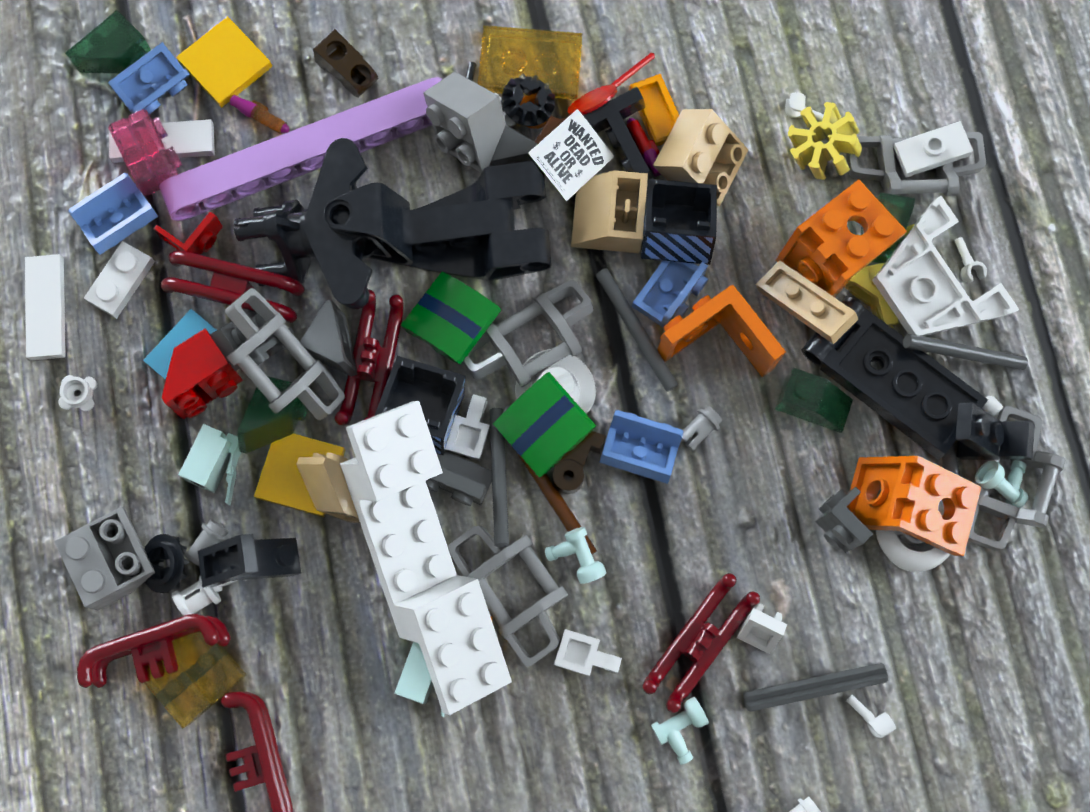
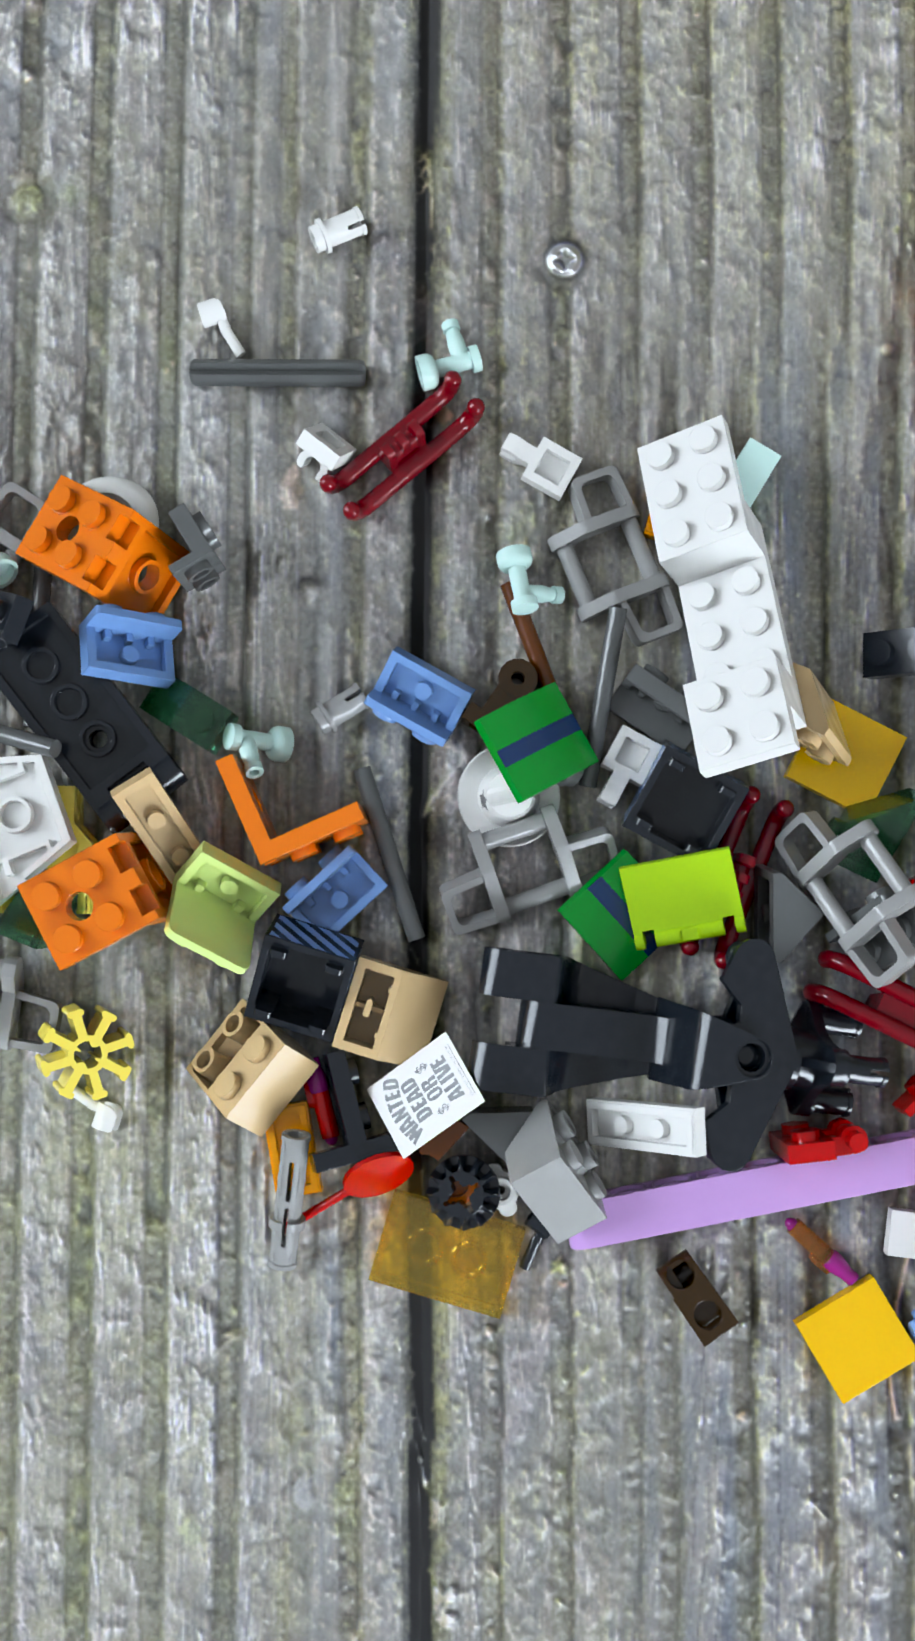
camera: 165 degrees left, 10 degrees up
none -> medium blue bracket [79,604,182,689]
none -> yellowish green bracket [164,841,282,974]
none -> light aqua piece [223,723,294,779]
none -> light grey pin [268,1129,311,1271]
none -> white tile [586,1097,707,1158]
none -> lime piece [619,846,747,951]
none -> red plate [768,1118,869,1165]

